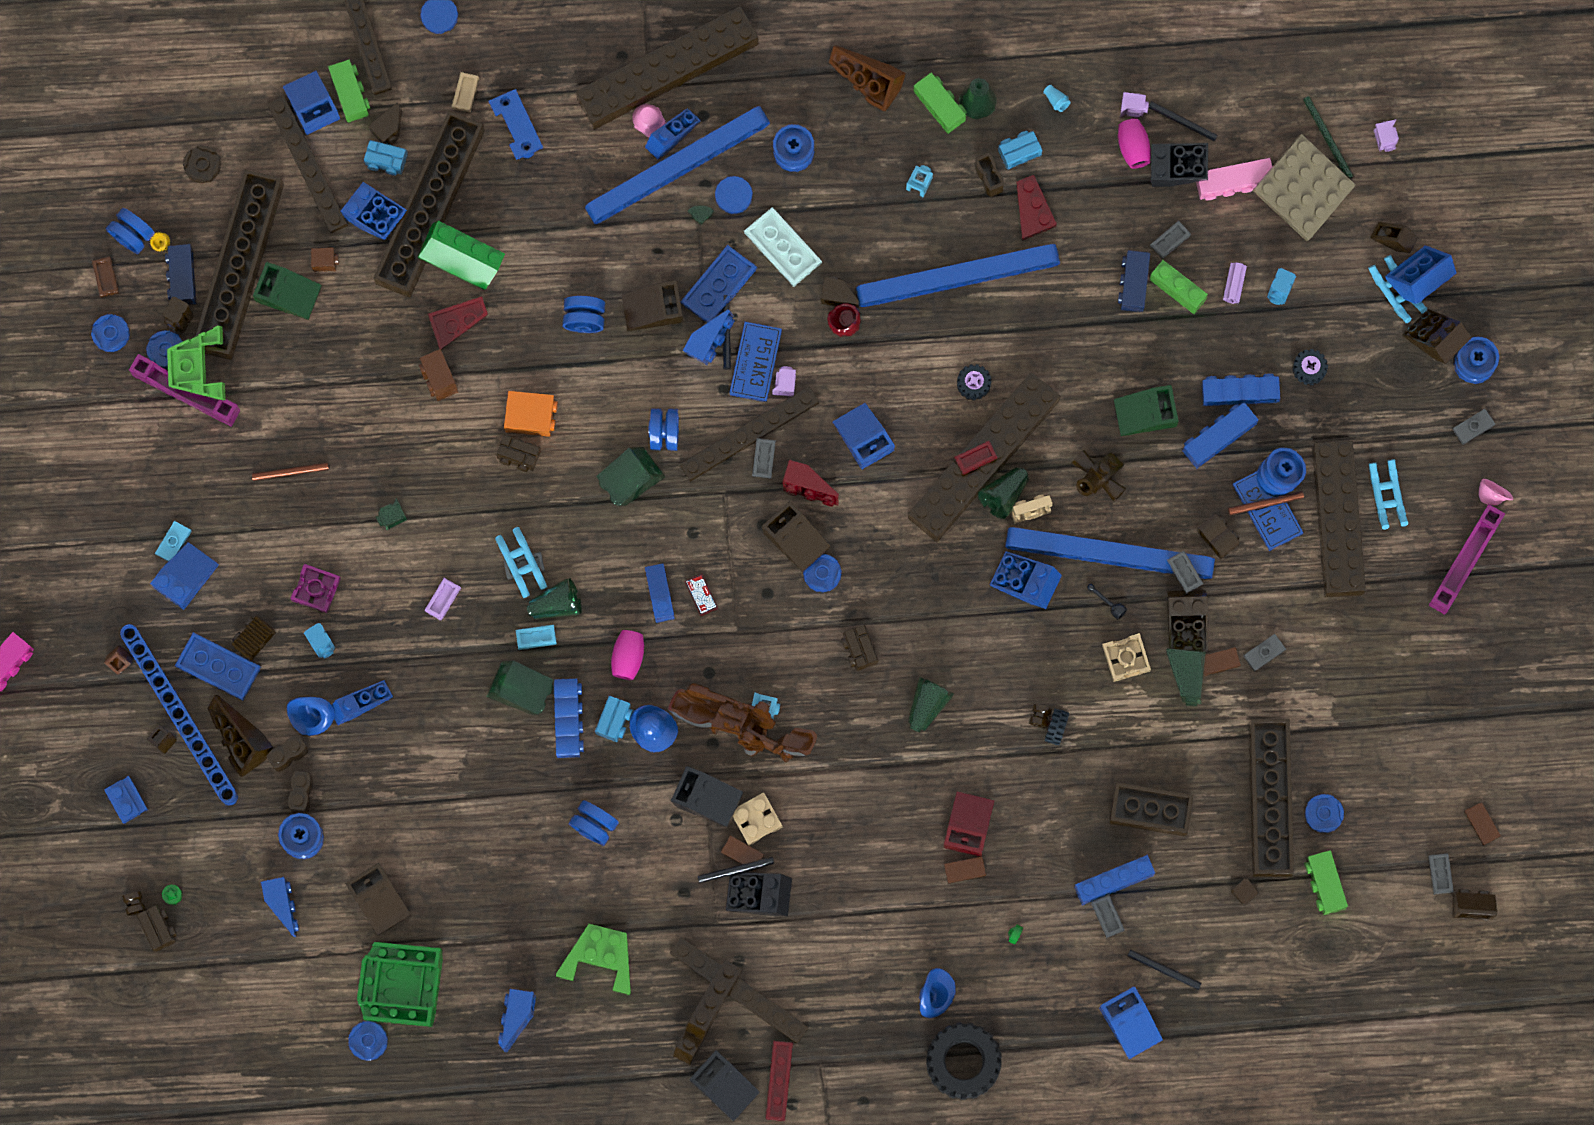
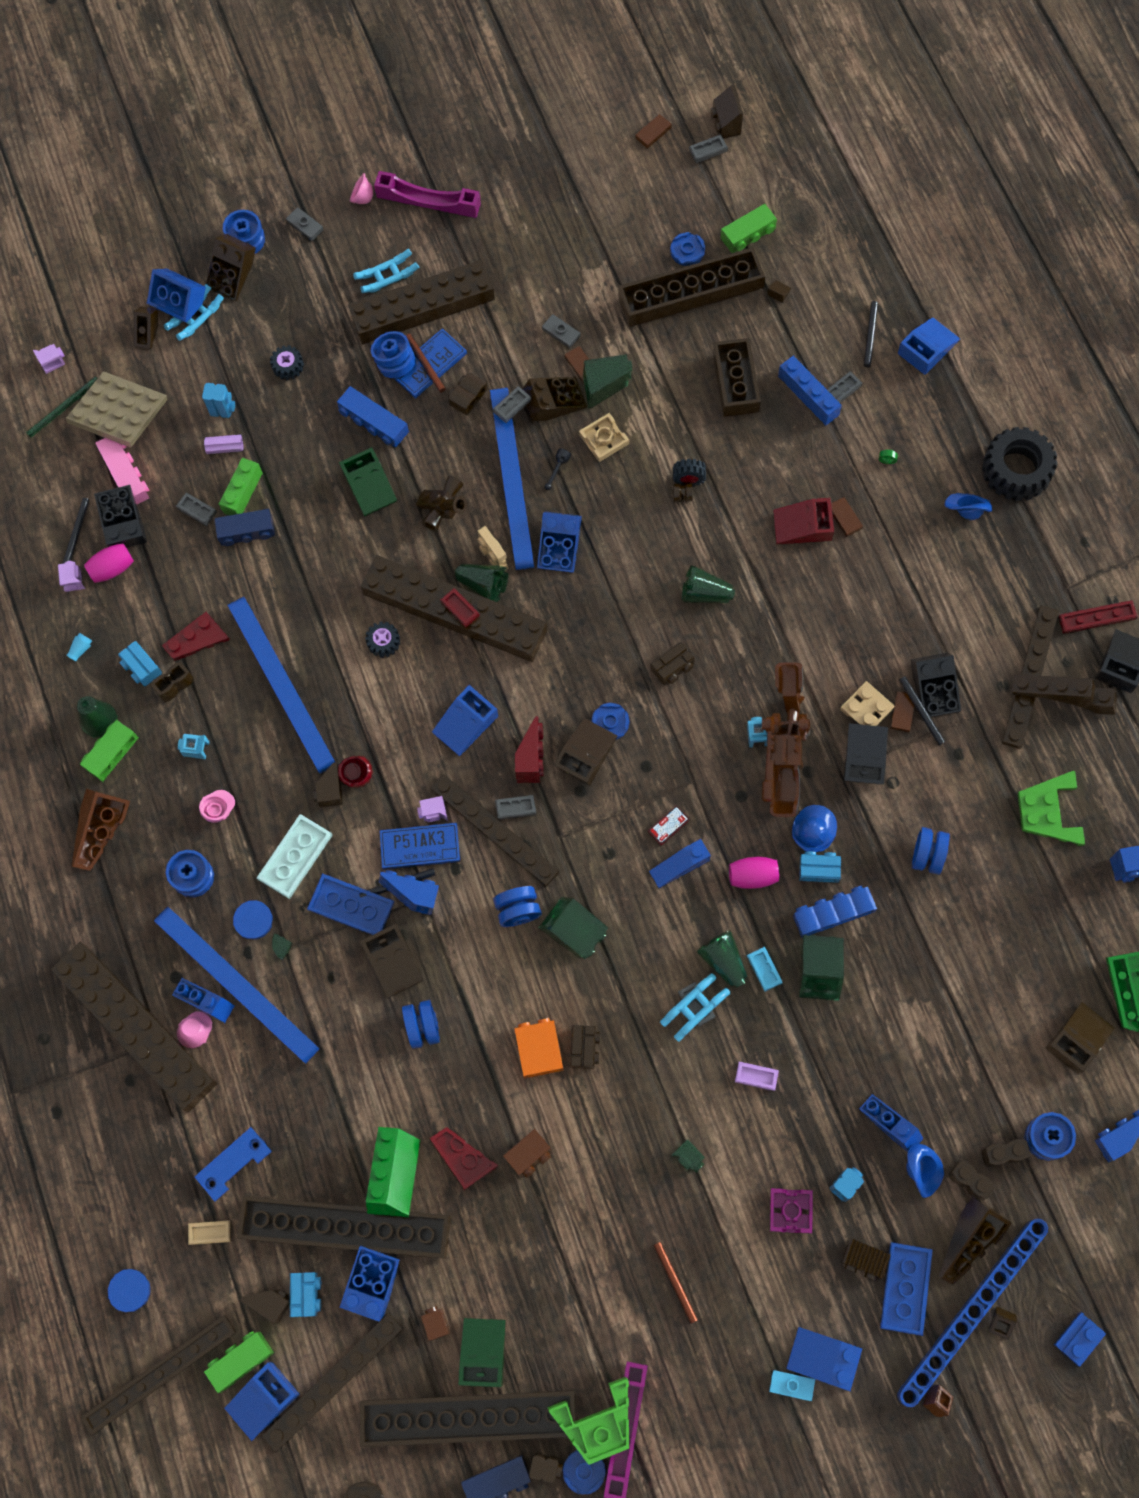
camera: 105 degrees left, 5 degrees down
blue brick [1202,374,1280,406] -> none
none -> bright pink hat [199,790,235,823]

